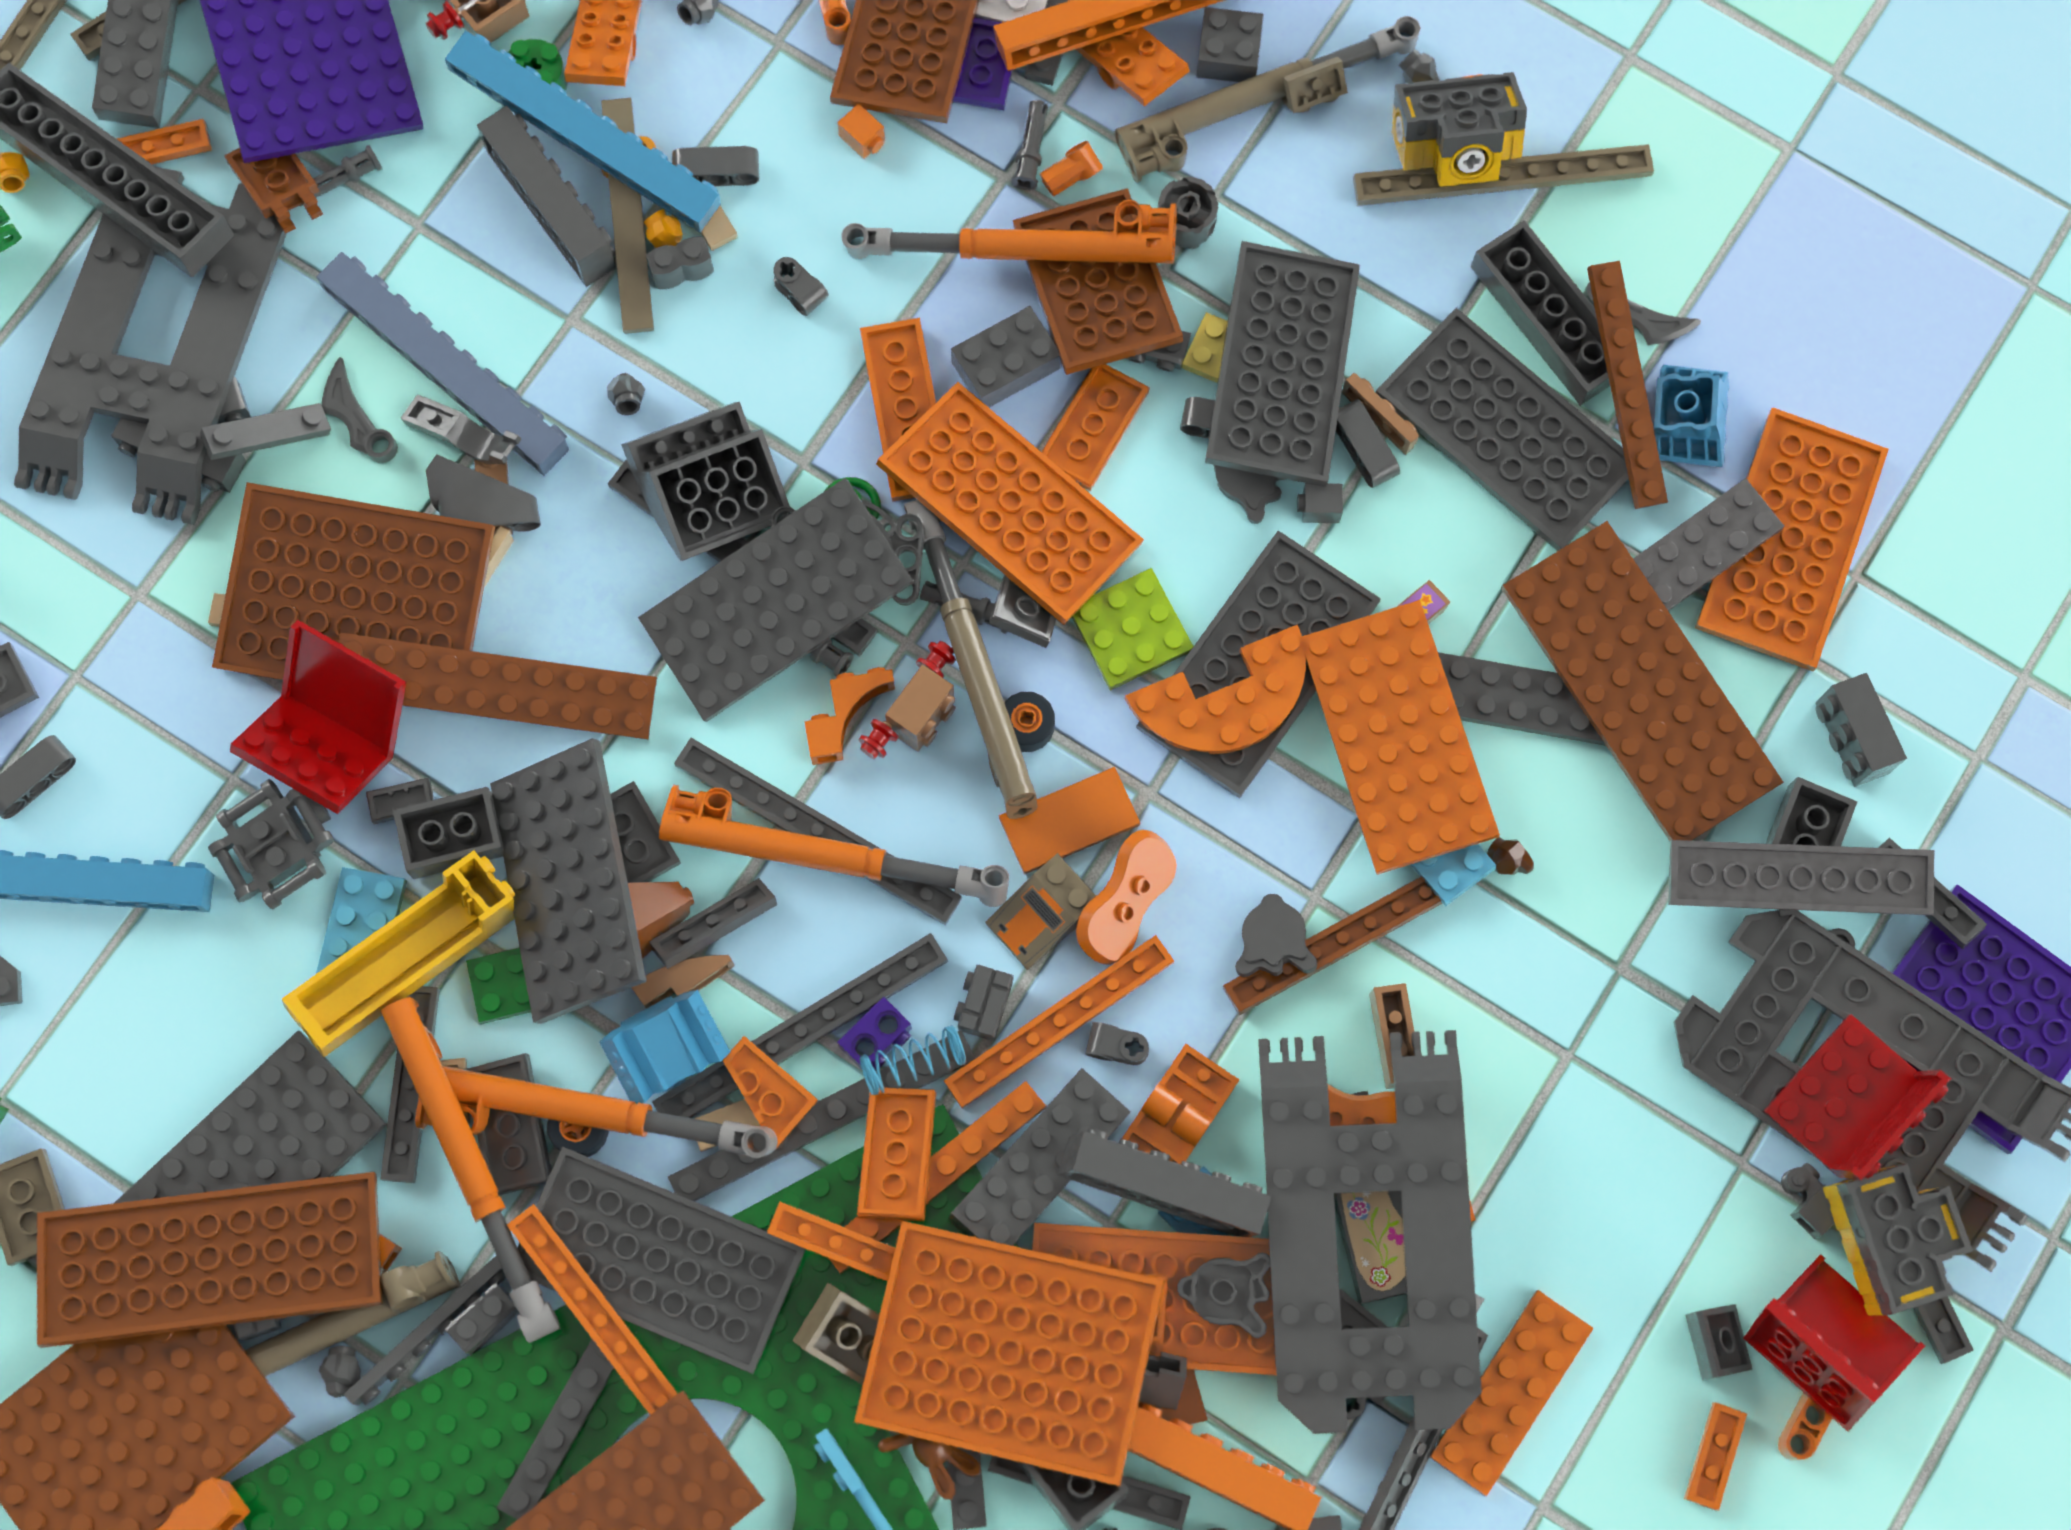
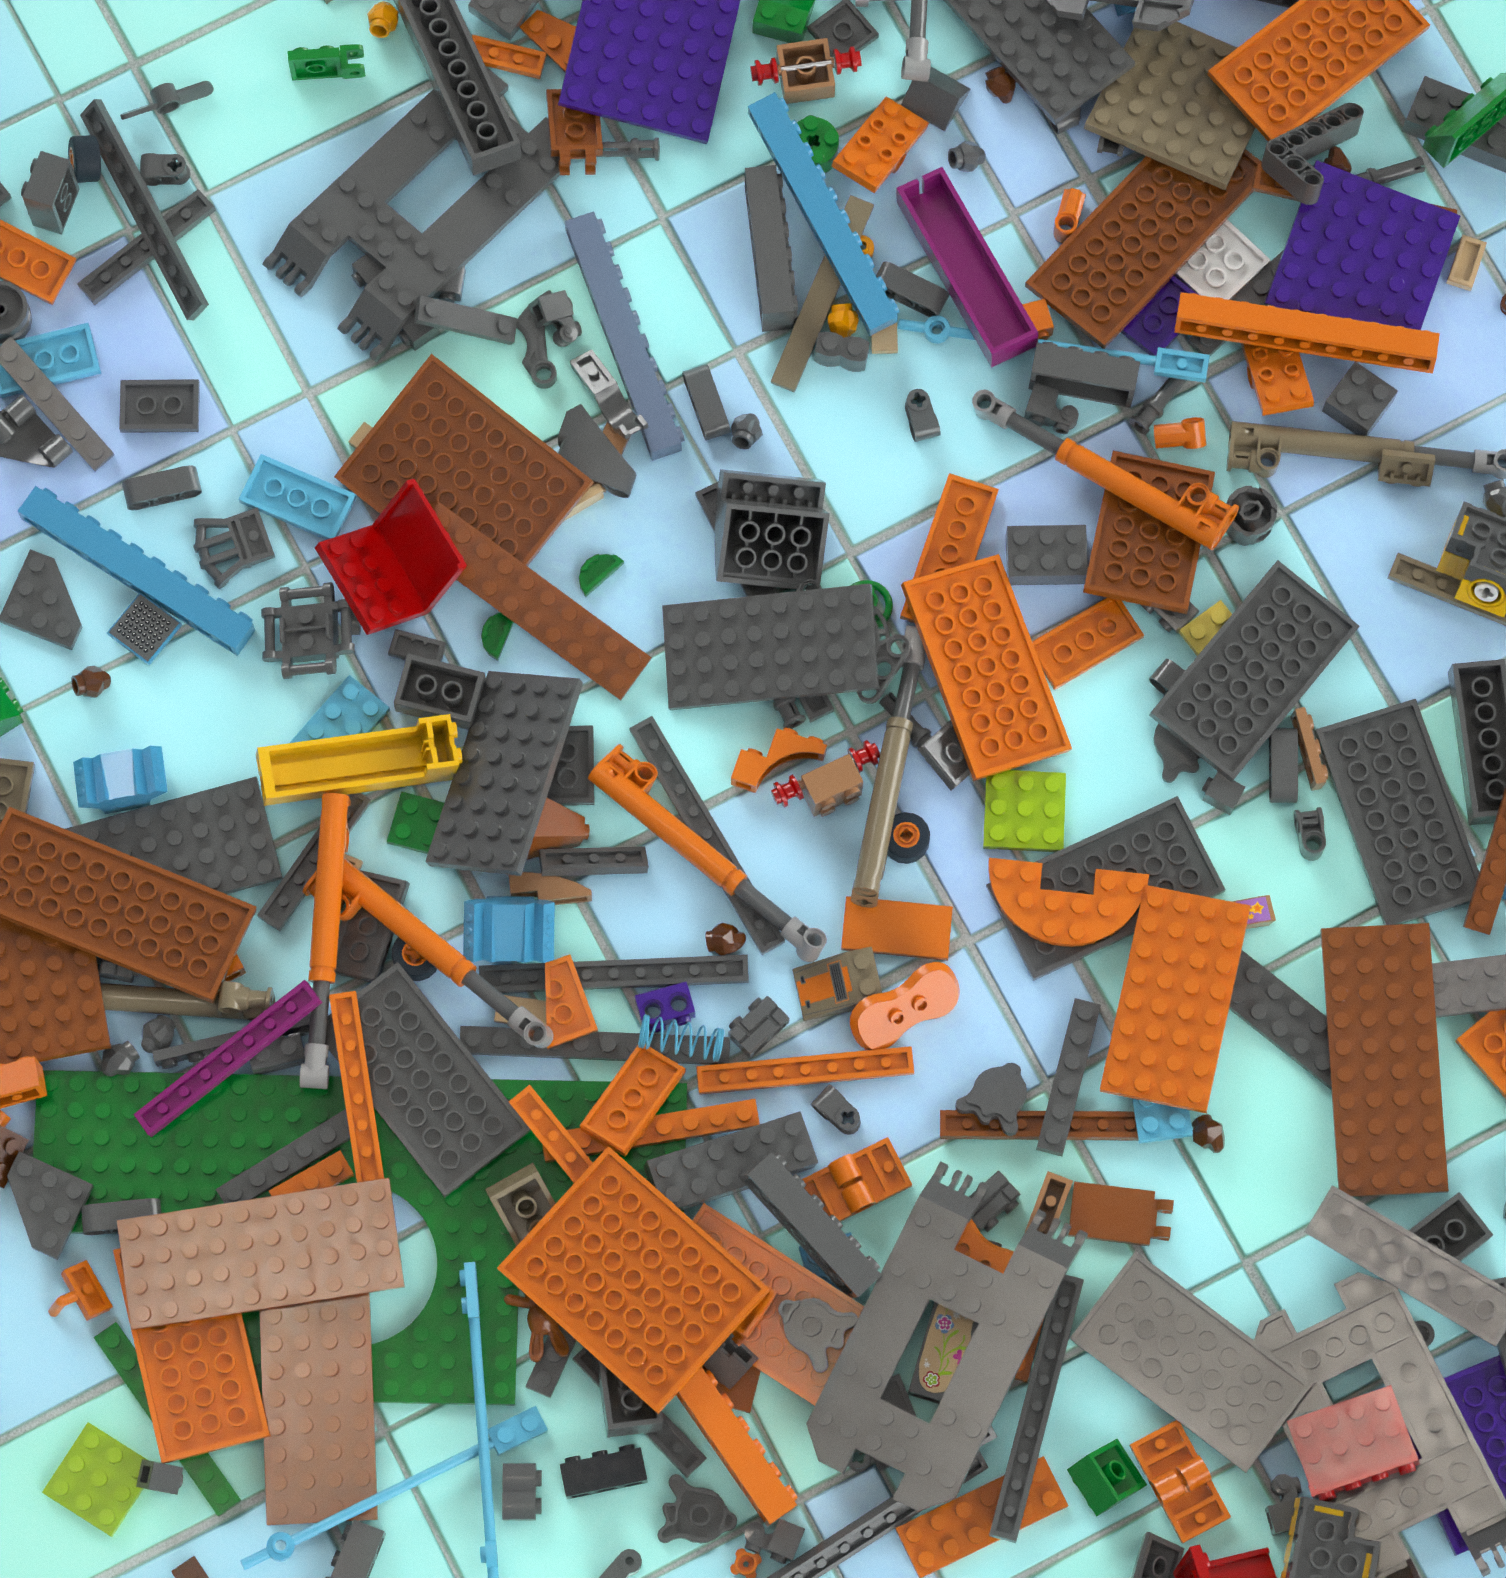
camera: 30 degrees right, 0 degrees up
none -> reddish brown rock [71,665,111,698]
none -> dark azure slope [73,745,168,814]
none -> dark grey rock [101,1041,140,1077]
none -> tile [107,593,182,666]
none -> magenta plate [133,980,323,1137]
none -> dark grey plate [193,507,275,589]
none -> medium azure plate [238,454,357,540]
none -> orange plate [269,1151,354,1196]
none -> green tile [481,612,514,661]
none -> orange wing [520,10,576,72]
none -> dark grey brick [528,290,582,347]
none -> green tile [579,554,624,597]
none -> dark grey beam [682,364,731,441]
none -> reddish brown rock [705,923,746,956]
none -> magenta piece [896,167,1038,368]
none -> medium azure bar [898,315,1210,383]
none -> dark grey brick [969,1170,1021,1233]
none -> dark grey plate [989,1275,1084,1543]
none -> dark grey brick [1024,382,1079,434]
none -> dark grey piece [1028,342,1140,408]
none -> dark grey plate [1036,998,1101,1157]
none -> green slope [1067,1439,1147,1517]
none -> dark orange tile [1068,1181,1174,1246]
none -> plate [1069,1251,1312,1473]
none -> orange plate [1129,1420,1231,1544]
none -> dark grey piece [1293,807,1326,861]

